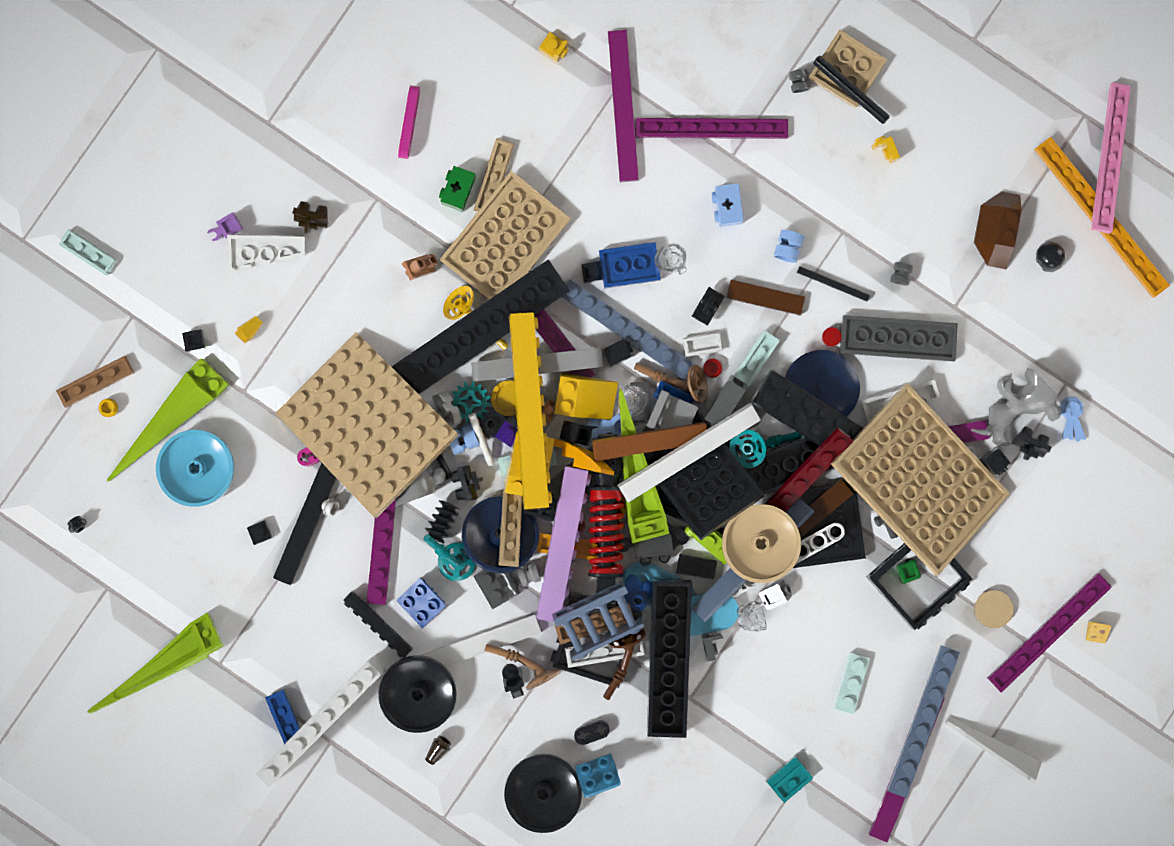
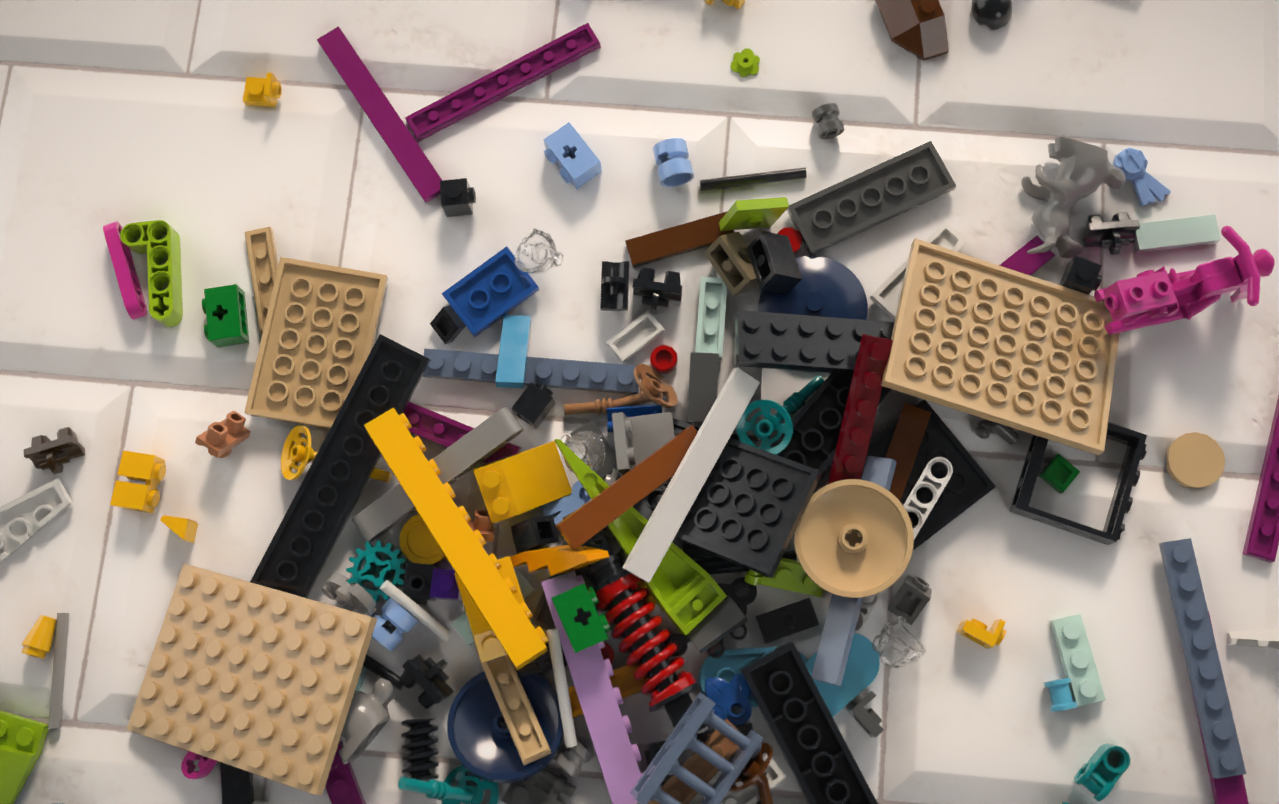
camera: 15 degrees left, 10 degrees down
none -> light grey bar [48,613,69,728]
none -> yellow piece [110,450,166,514]
none -> lime beam [120,220,183,327]
none -> yellow slope [160,515,198,543]
none -> black brick [440,178,476,217]
none -> dark azure tile [495,315,531,388]
none -> white bar [547,628,577,747]
none -> green brick [551,583,611,653]
none -> black hips [632,267,682,314]
none -> dark tan brick [704,231,758,296]
none -> lime plate [719,197,789,231]
none -> lime plant [731,48,760,77]
none -> black brick [747,230,802,296]
none -> yellow bracket [956,618,1006,649]
none -> medium azure bush [1044,678,1078,712]
none -> teal piece [1074,744,1130,802]
none -> dark pink piece [1094,226,1275,335]
none -> light aqua tile [1134,214,1221,253]

